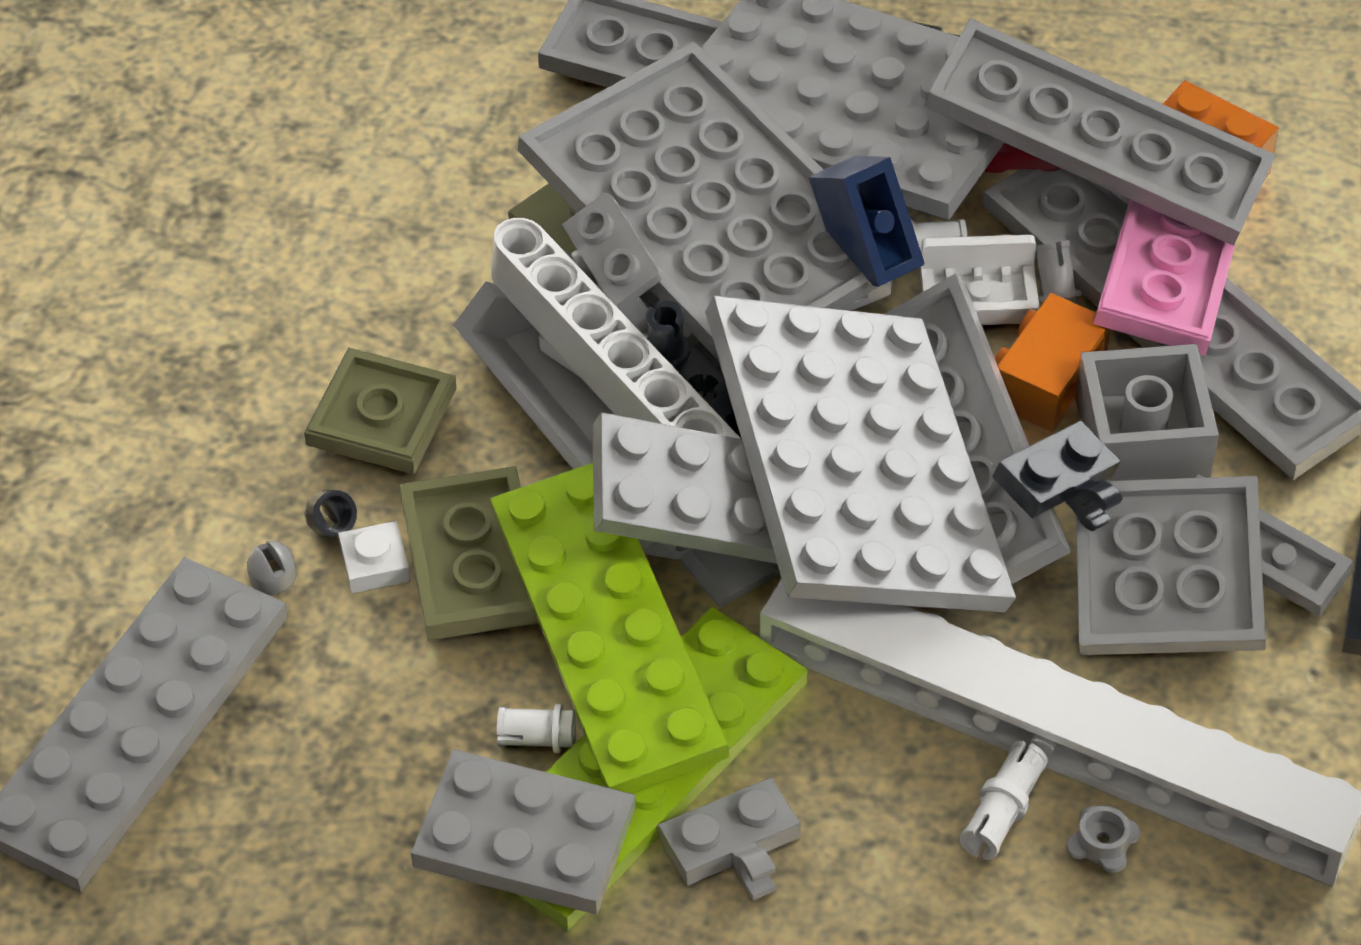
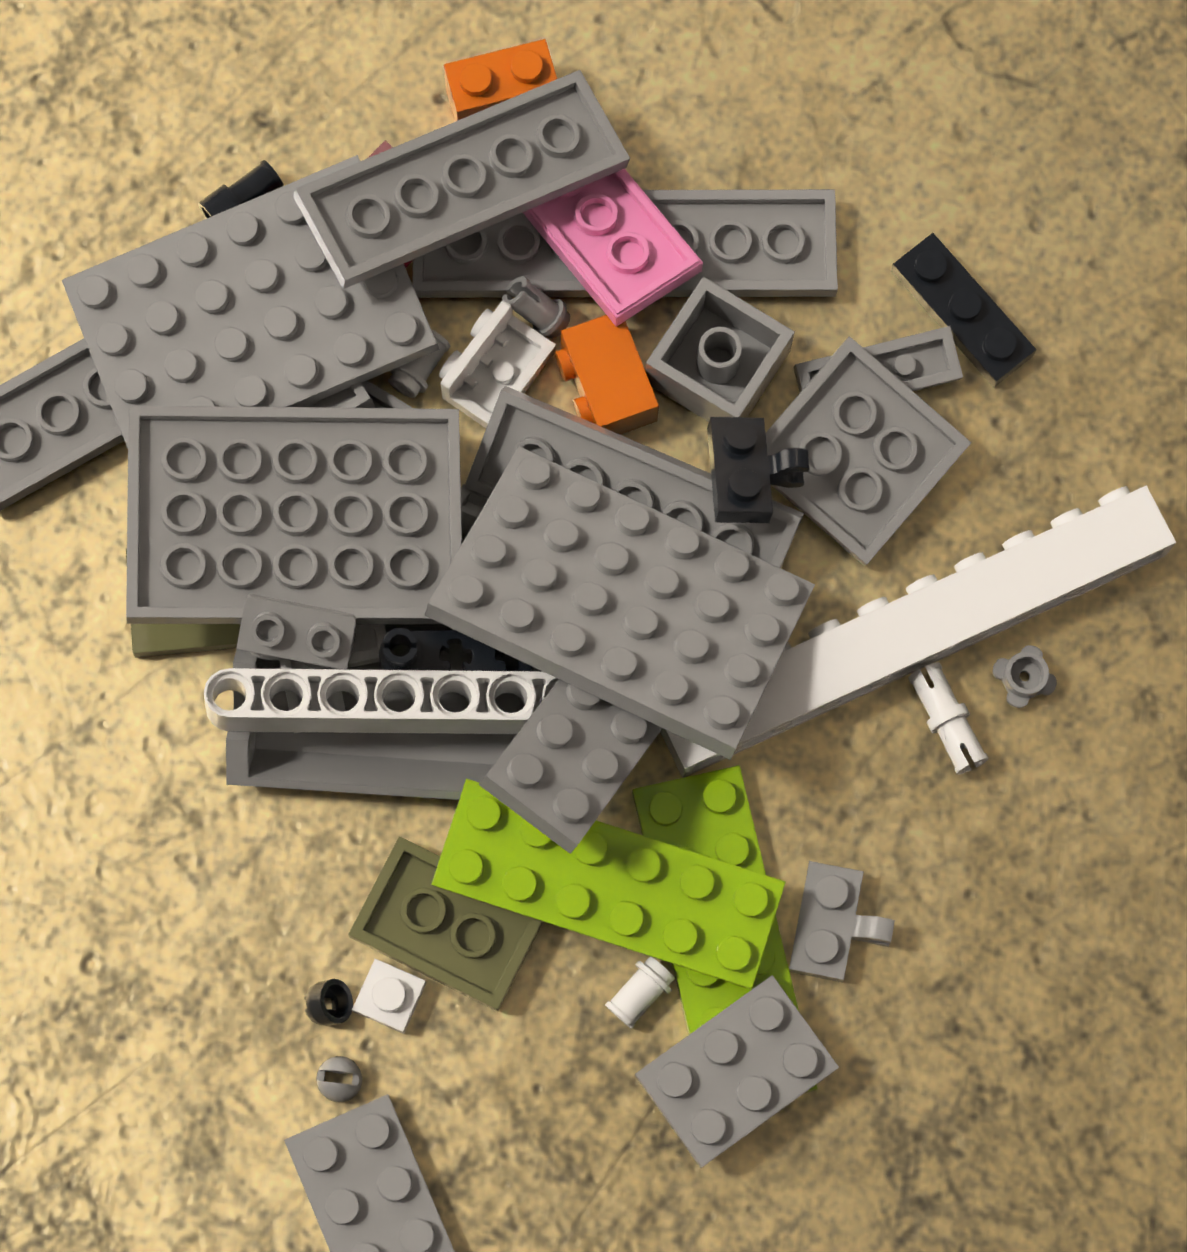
camera: 55 degrees left, 25 degrees up
olive plate [304,347,457,474] -> none
dark blue slope [808,156,925,287] -> none

